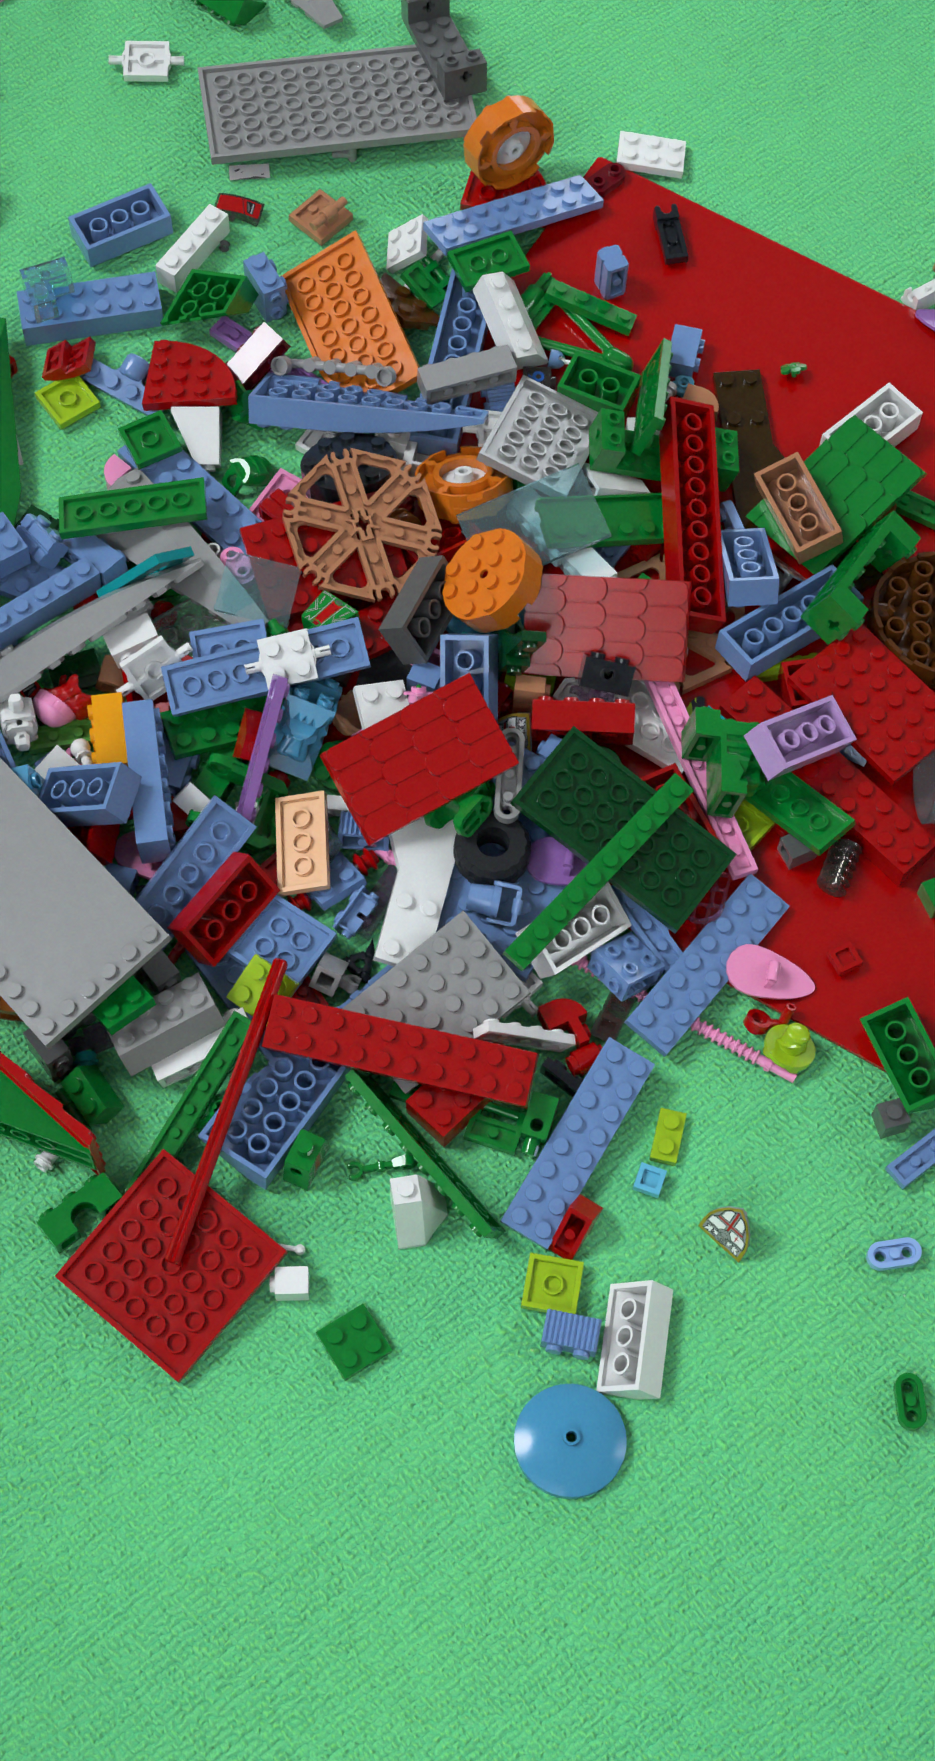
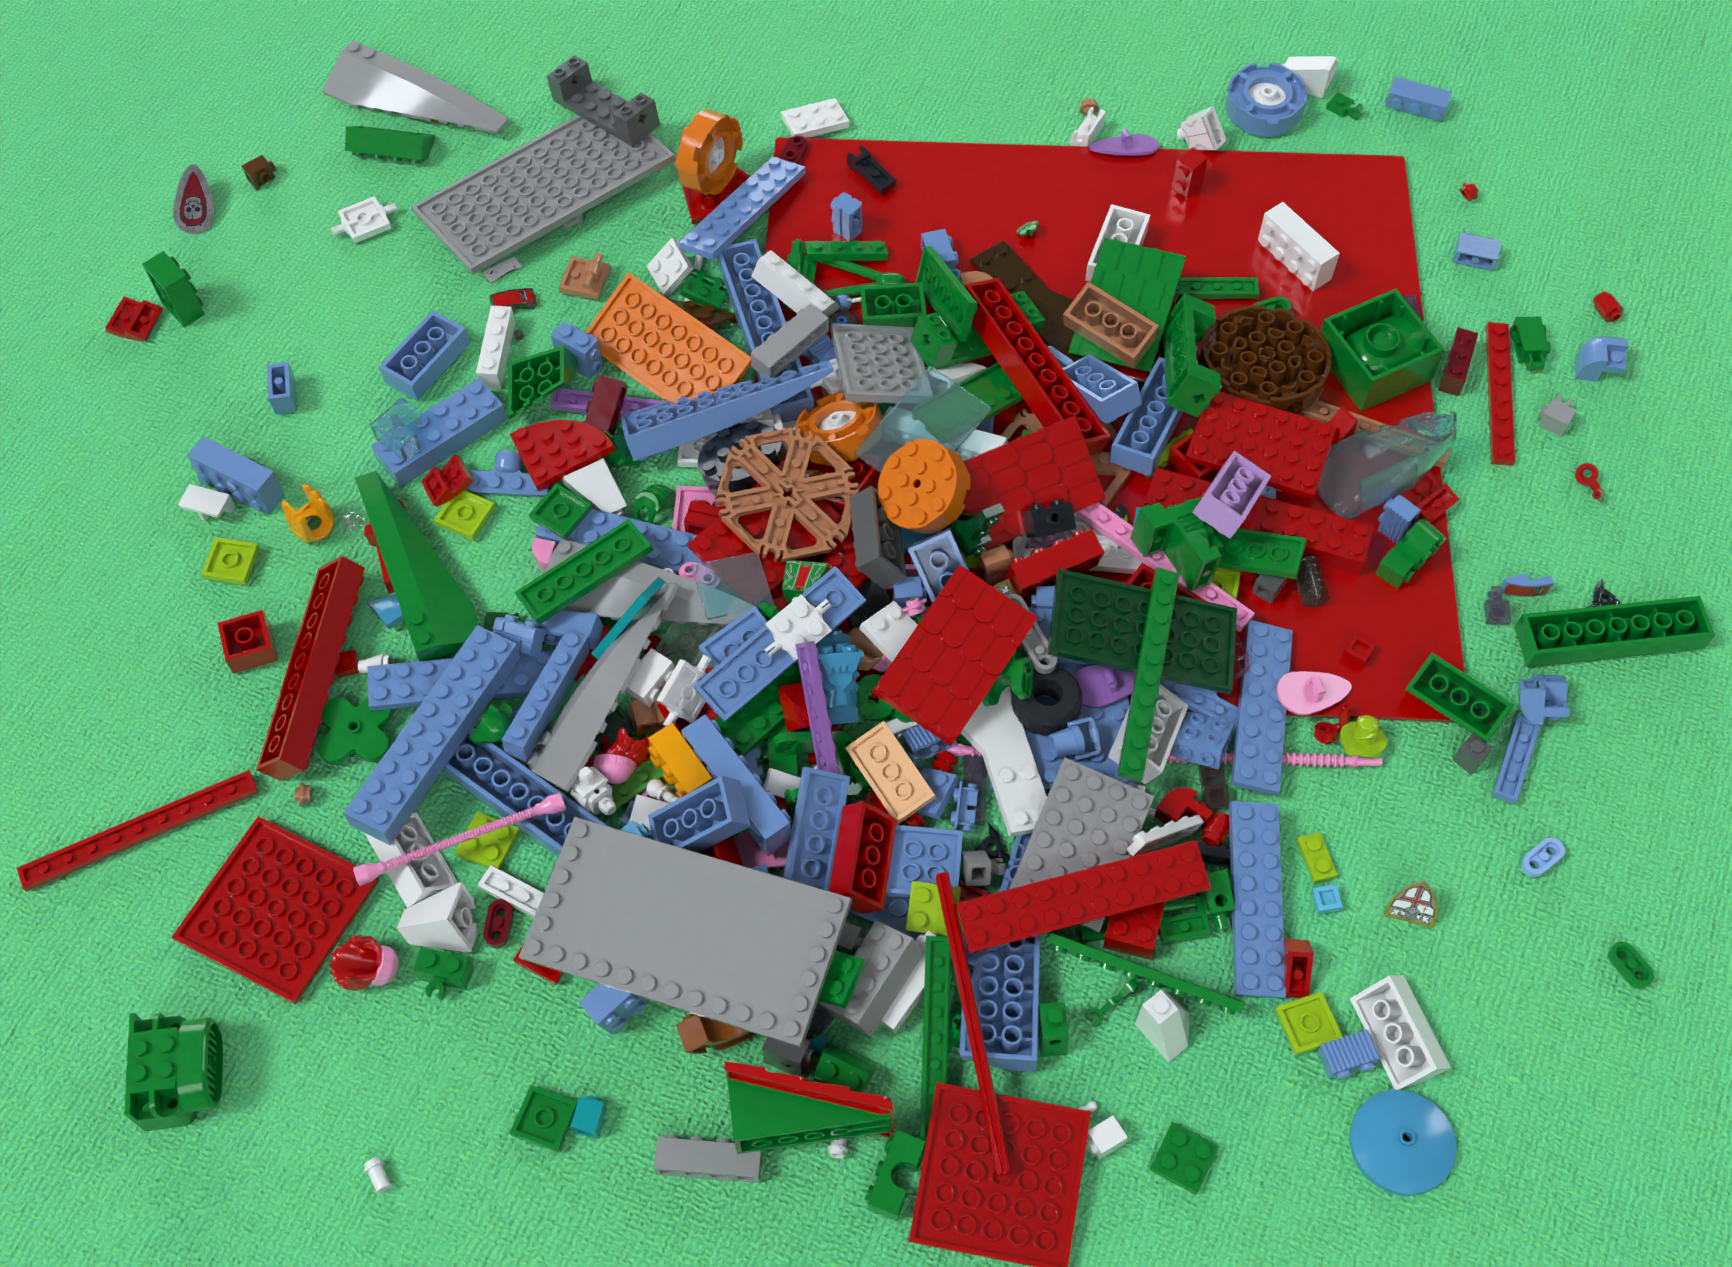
camera: 25 degrees left, 5 degrees down
light grey bar [271,355,396,387] -> none
green plate [447,231,530,293] -> none

